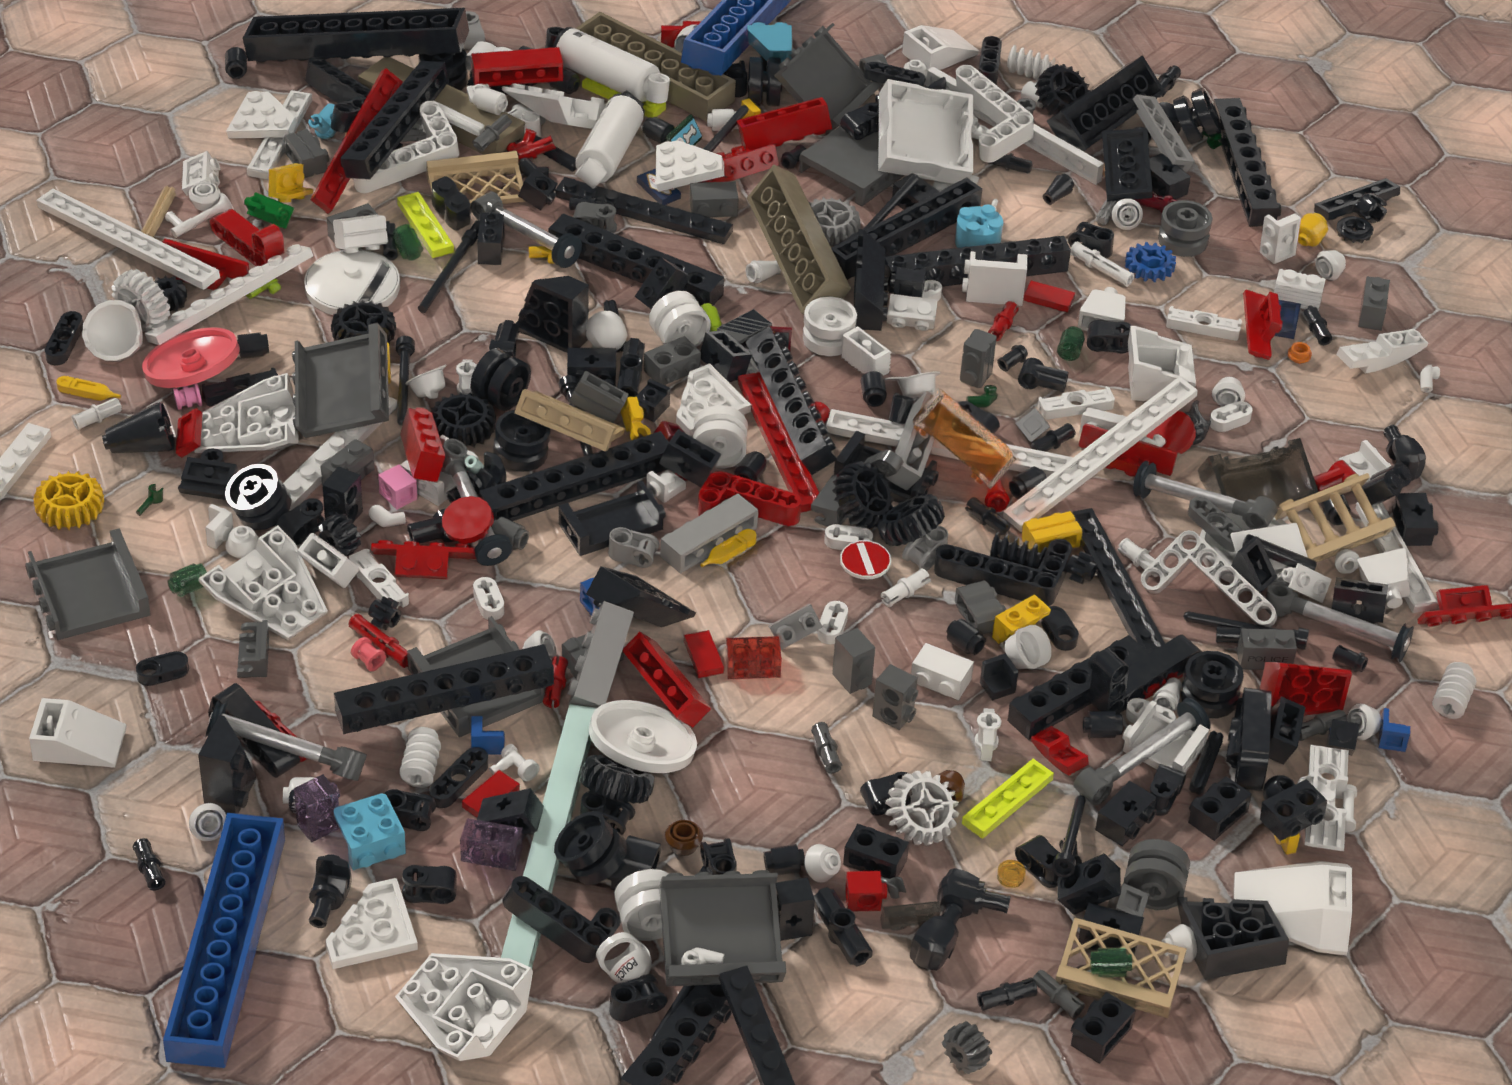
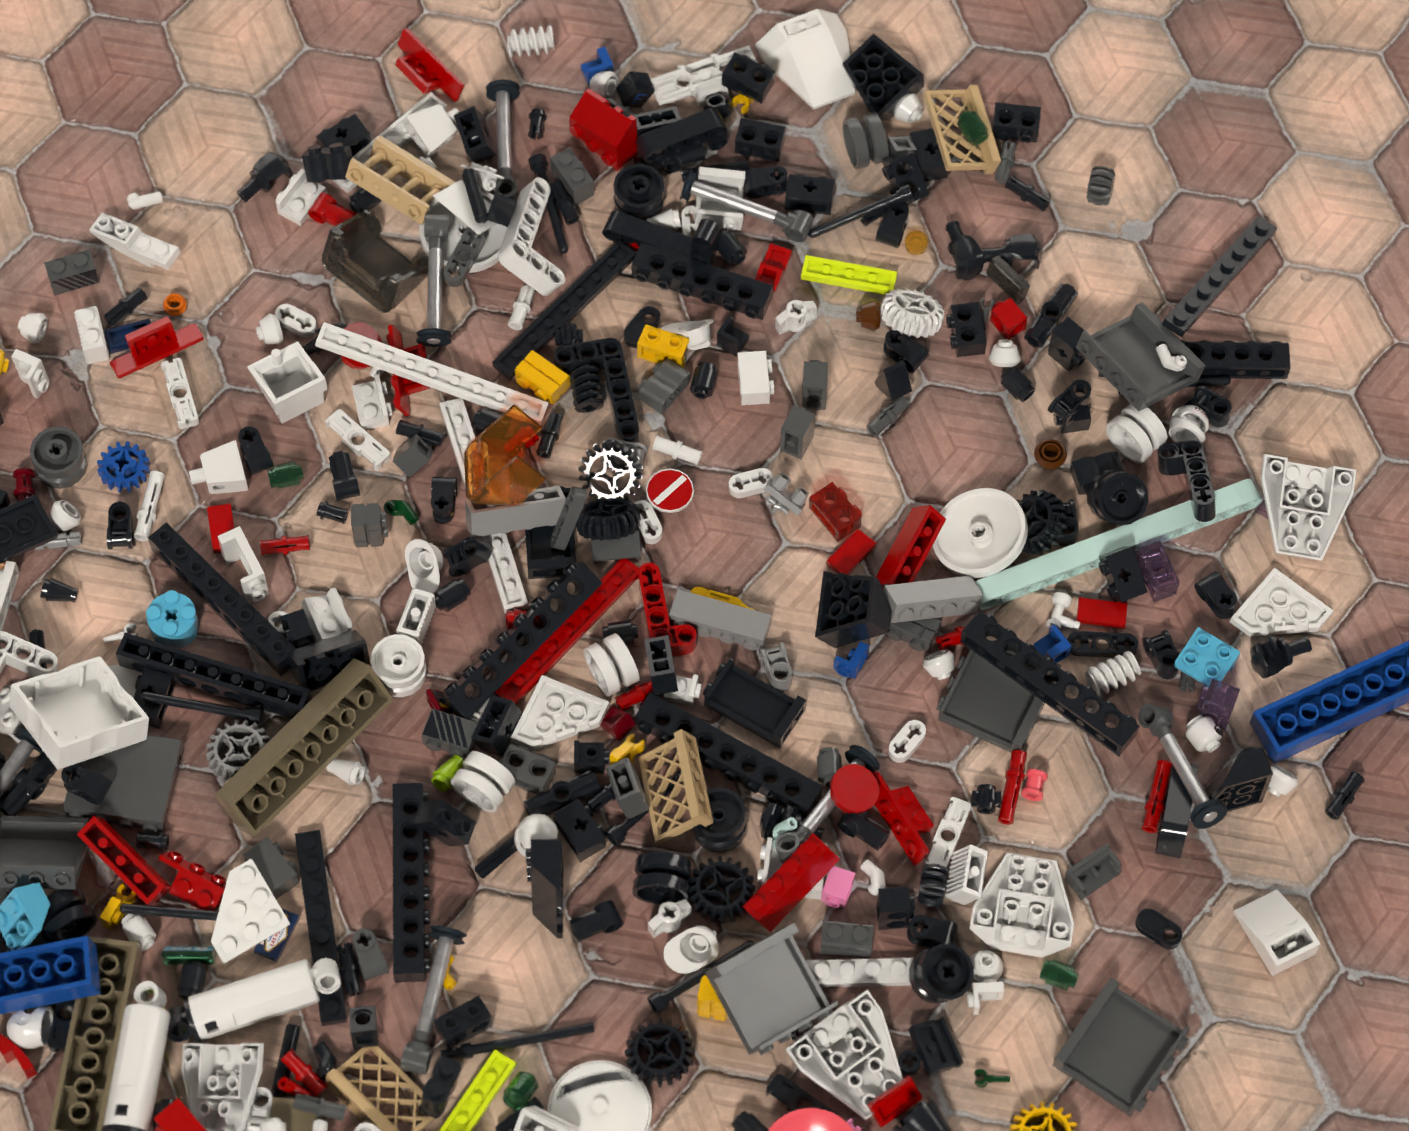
camera: 120 degrees left, 20 degrees up
none -> black slope [874,360,912,401]

